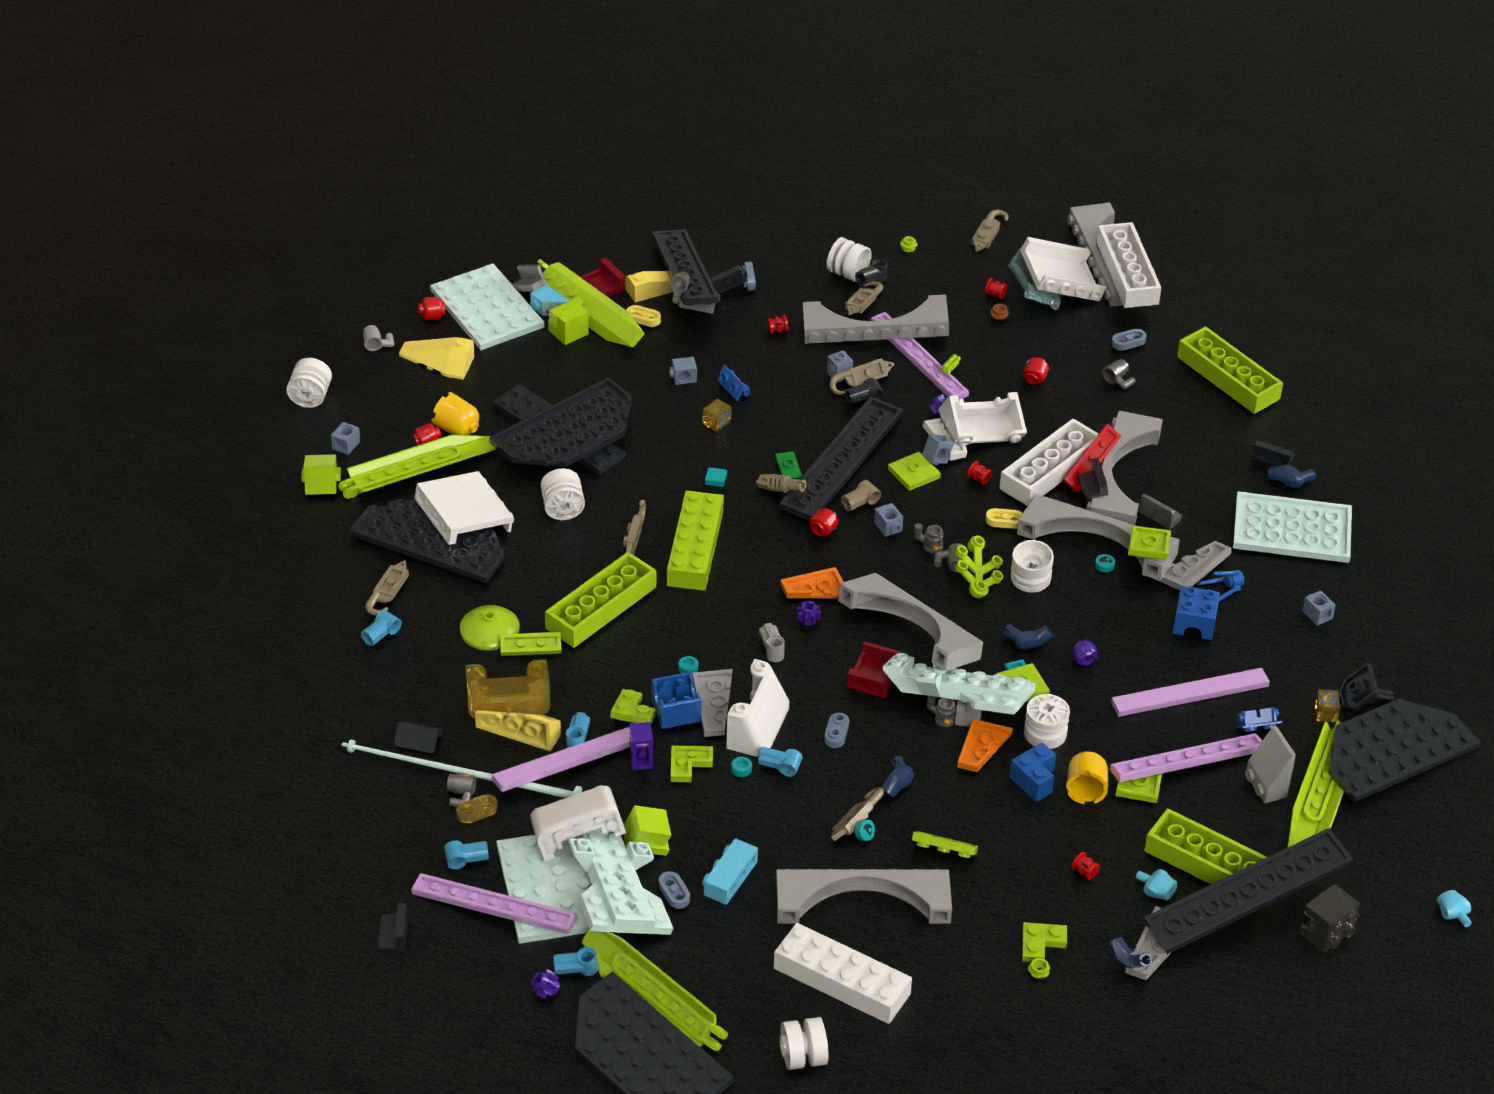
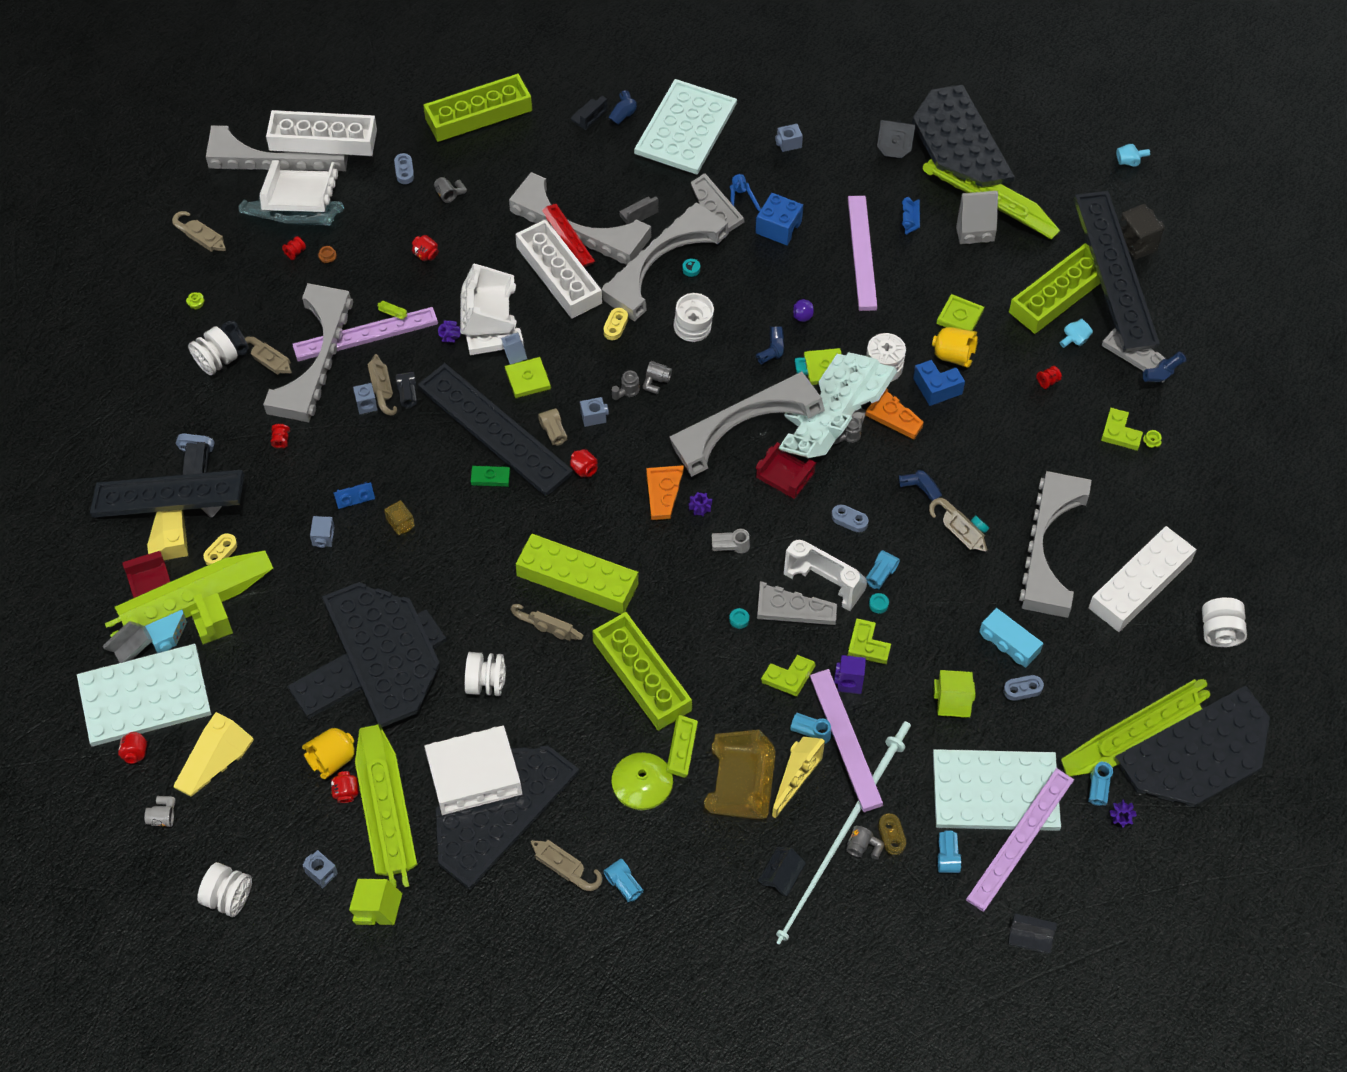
camera: 75 degrees left, 15 degrees up
white windscreen [530,786,626,862] -> none
light aqua piece [568,828,673,935] -> none
blue piece [651,672,702,729] -> none
flat silver piece [670,272,690,304] -> none
teal tile [705,467,727,487] -> none
dark tan hinge [756,474,806,493] -> none
lime plate [912,831,978,858] -> none
lime plant [954,536,1004,598] -> none
red bush [967,461,992,485] -> none
black panel [1078,458,1108,500] -> none
lavender tile [1110,733,1262,782] -> none
lime plate [1128,526,1171,560] -> none
clear yellow brick [1315,689,1340,722] -> none

